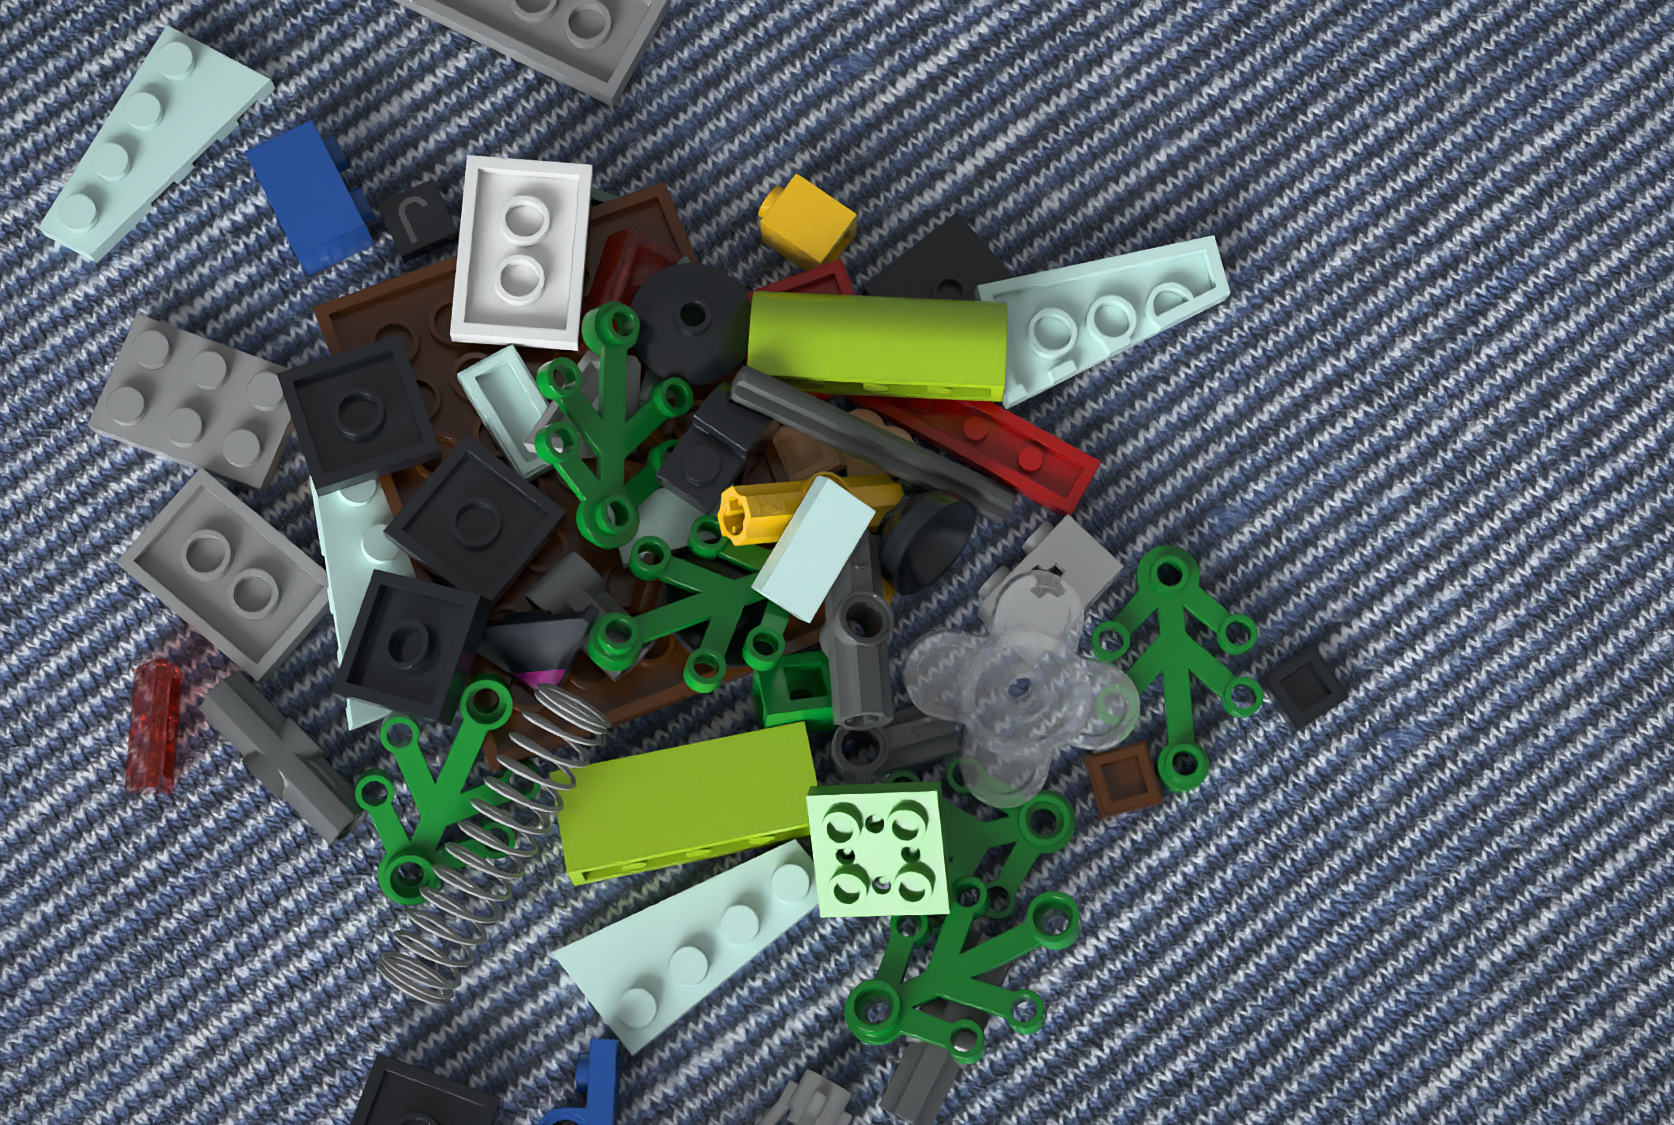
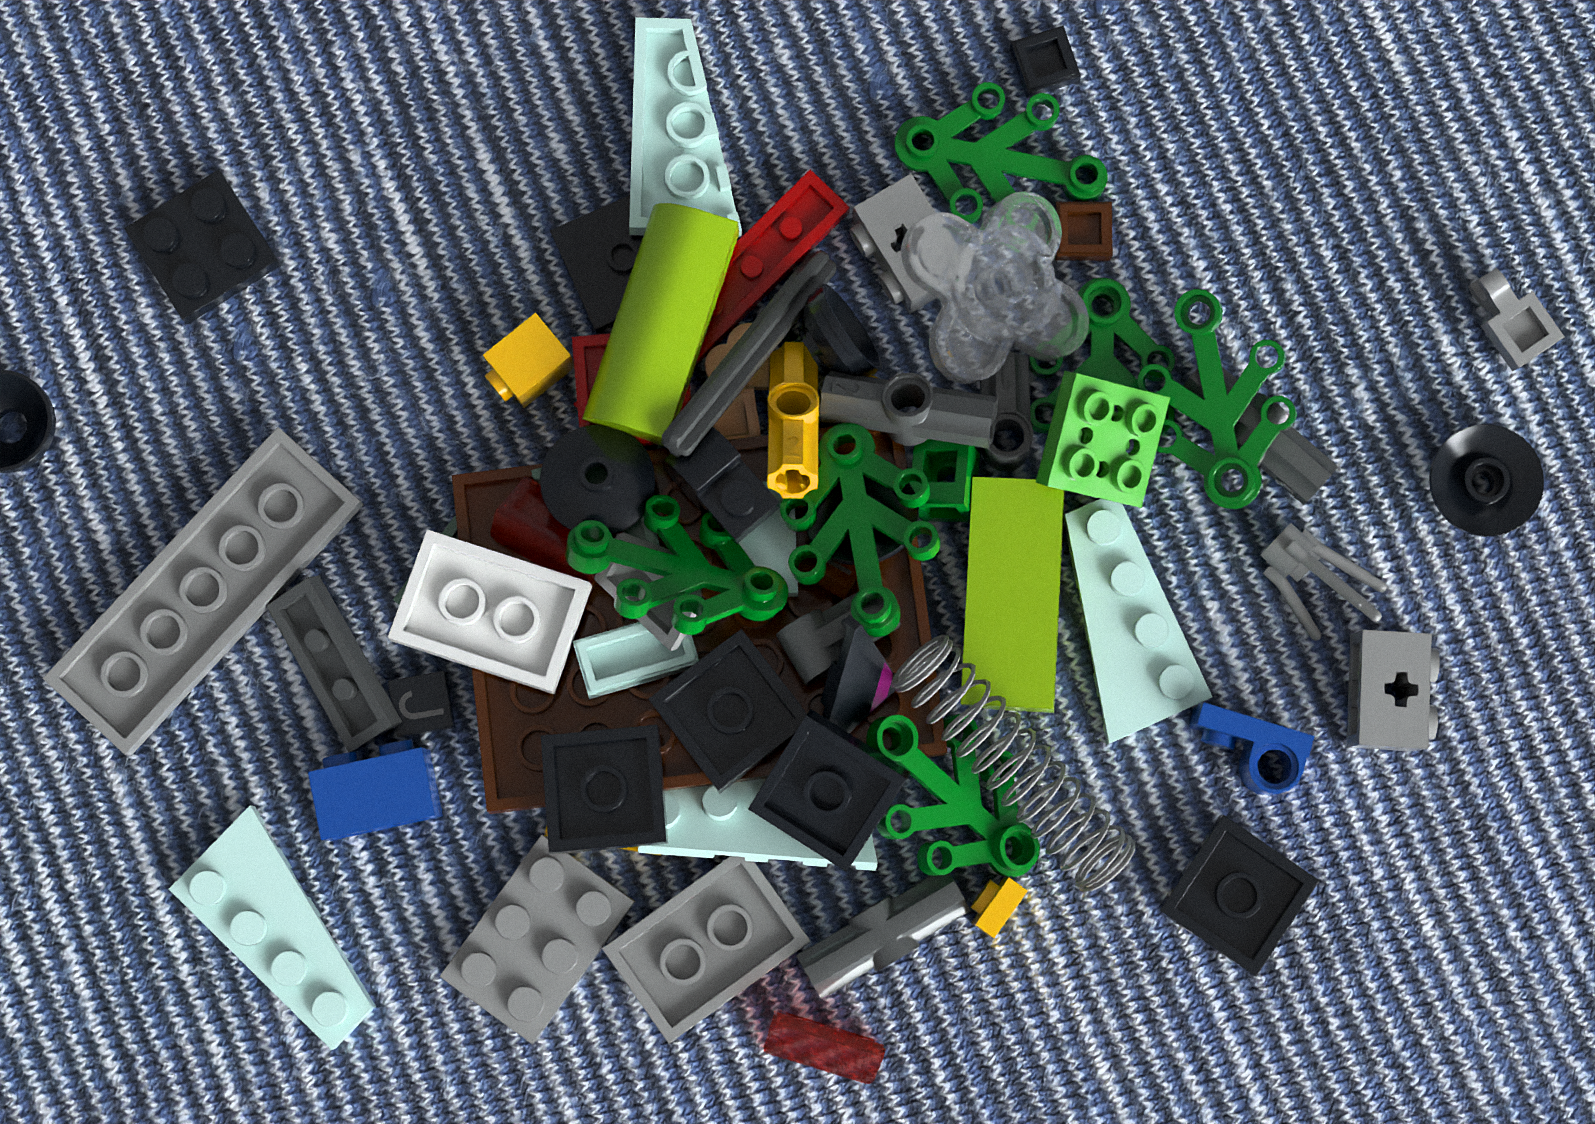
camera: 75 degrees left, 5 degrees up
light aqua tile [751,475,876,623] -> none
none -> dark grey plate [266,575,402,752]
none -> yellow plate [970,877,1028,938]

